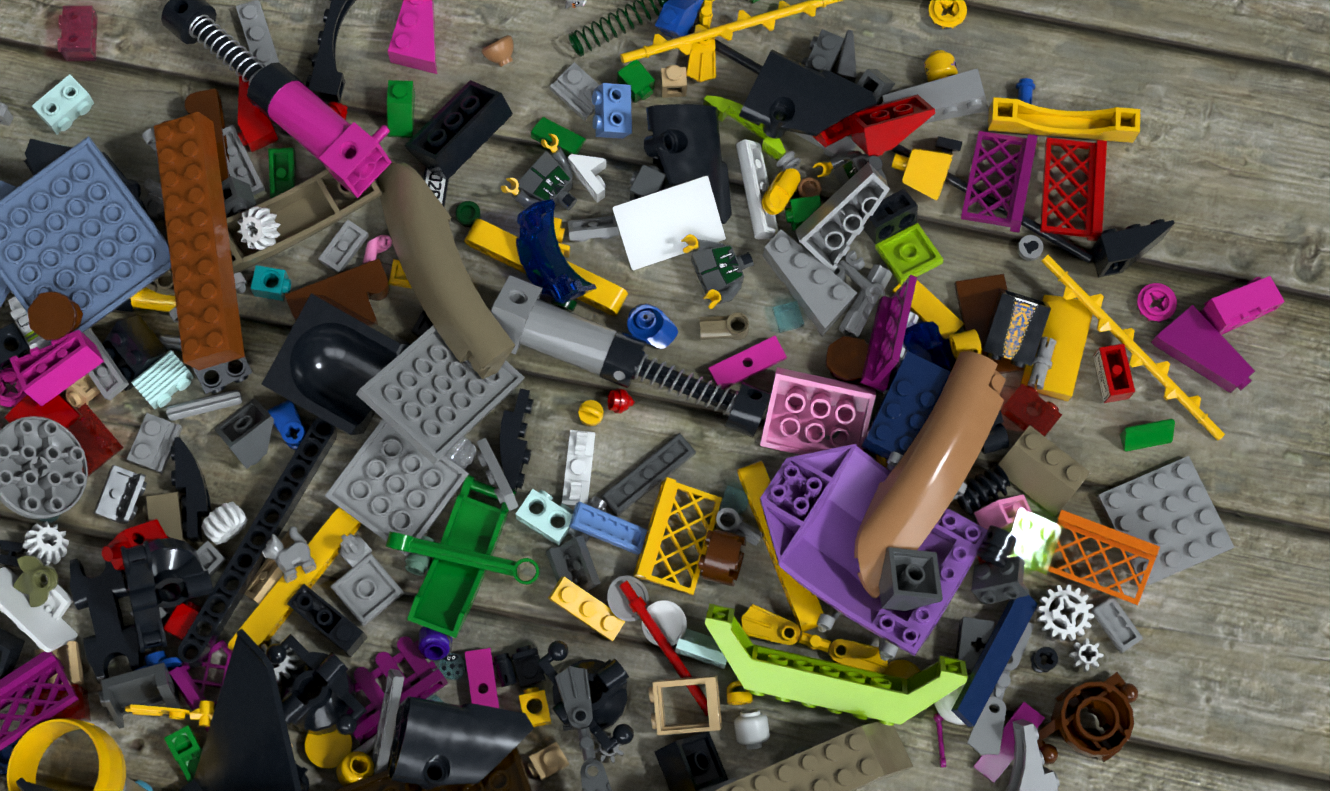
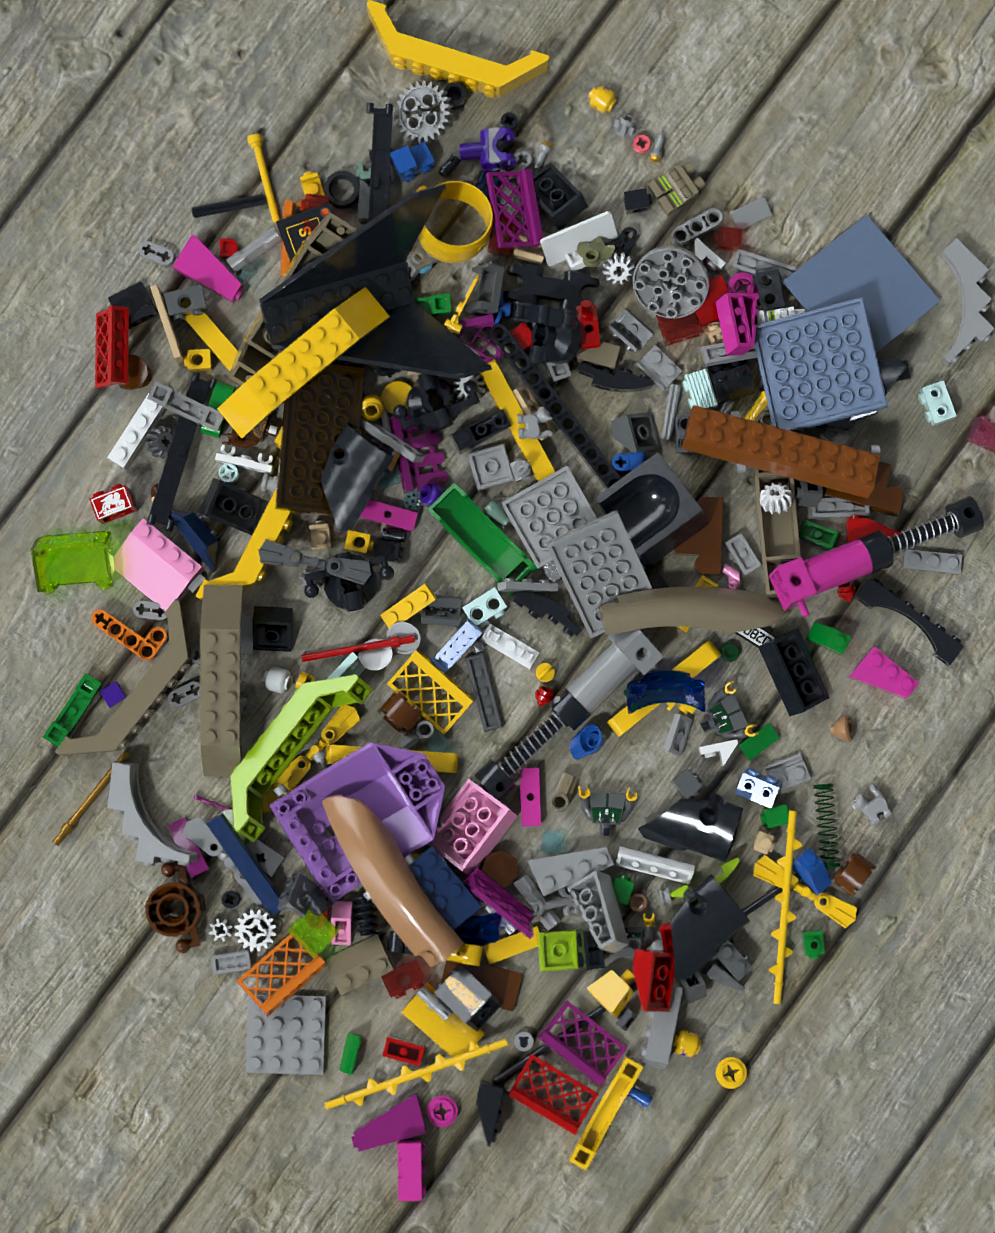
camera: 120 degrees right, 10 degrees up
reddish brown hat [28,291,83,341] -> none
white gear [201,502,248,545] -> none
teal brick [251,265,291,301] -> none
green piece [385,531,540,585] -> none
white sticker [613,176,726,270] -> none
tan window [649,675,722,735] -> none
yellow arm [761,168,801,215] -> none
dark grey slope [879,547,943,611] -> none

